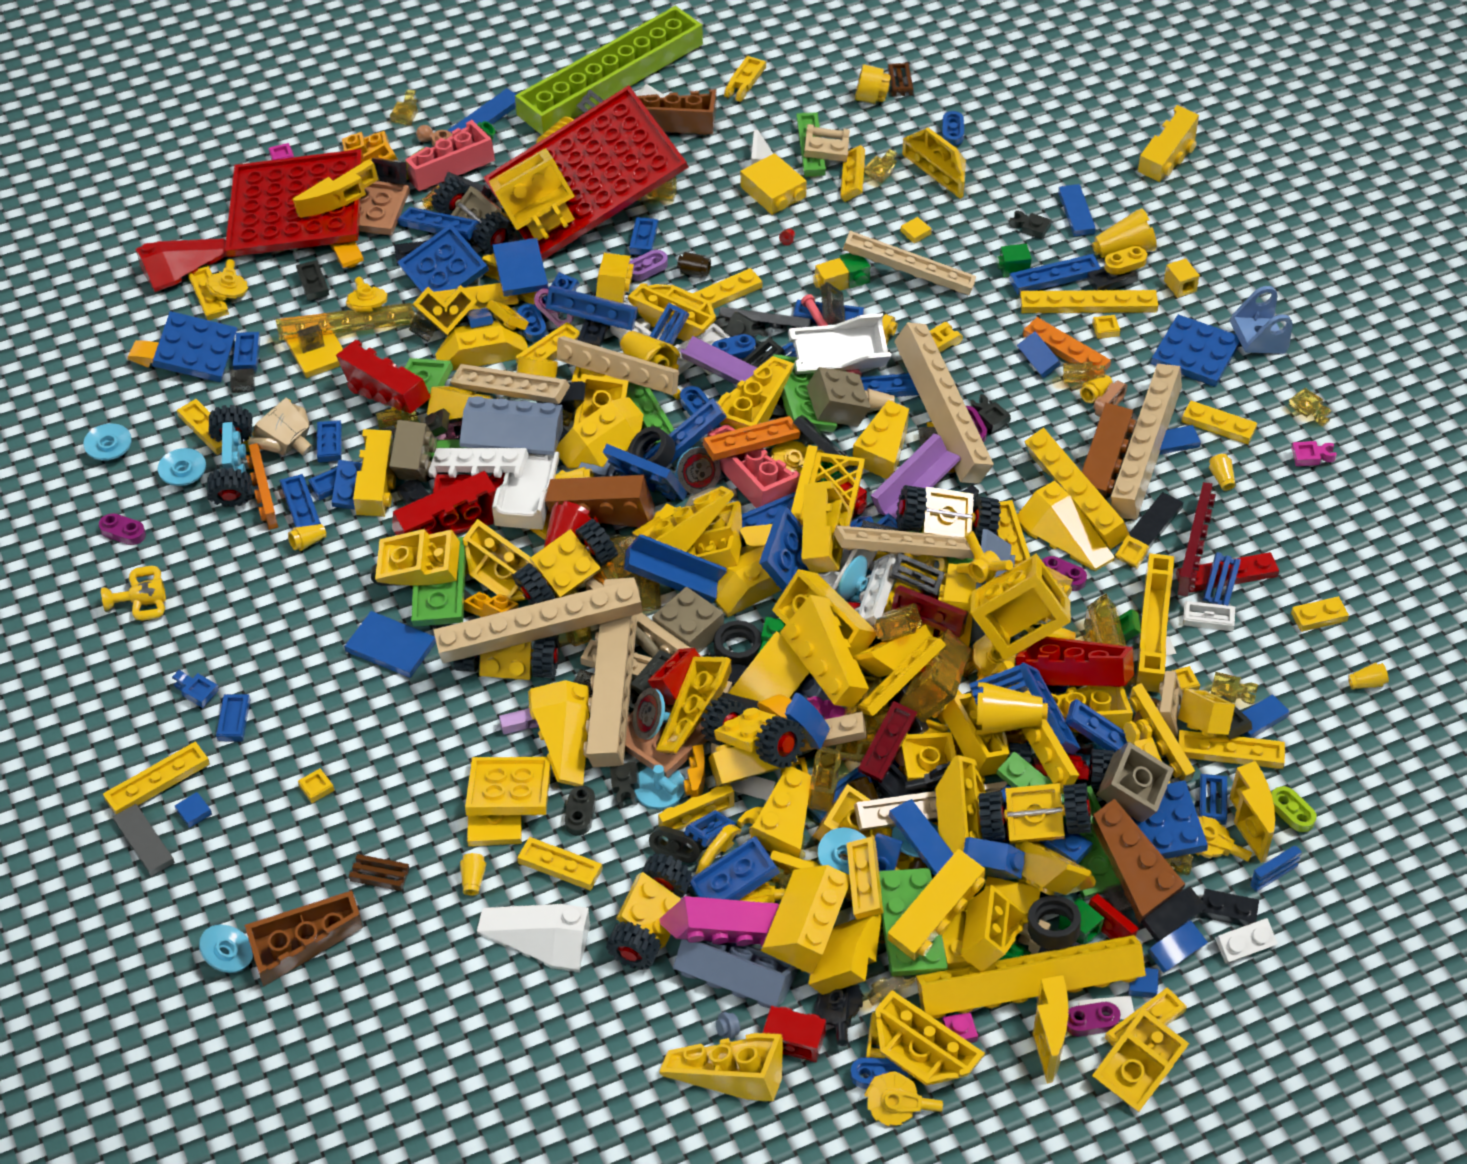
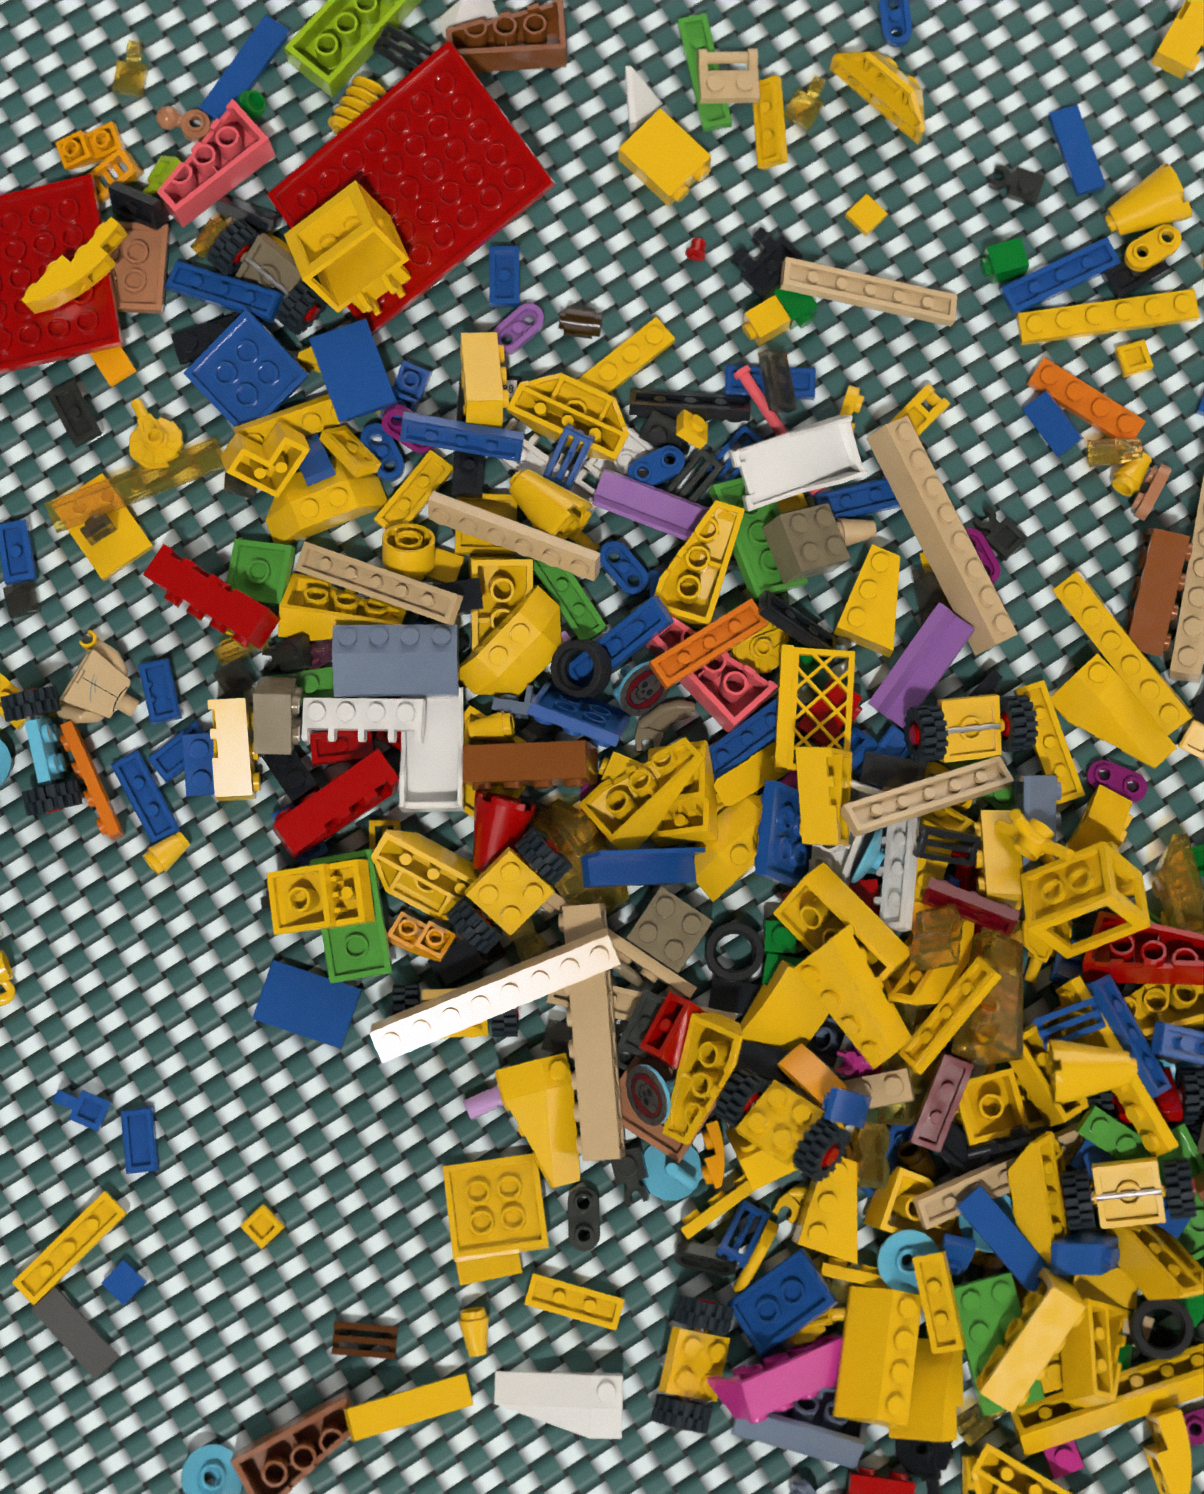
camera: 10 degrees left, 30 degrees up
none -> yellow tile [344,1373,473,1442]
none -> yellow plate [676,409,708,450]
none -> black plate [730,227,803,300]

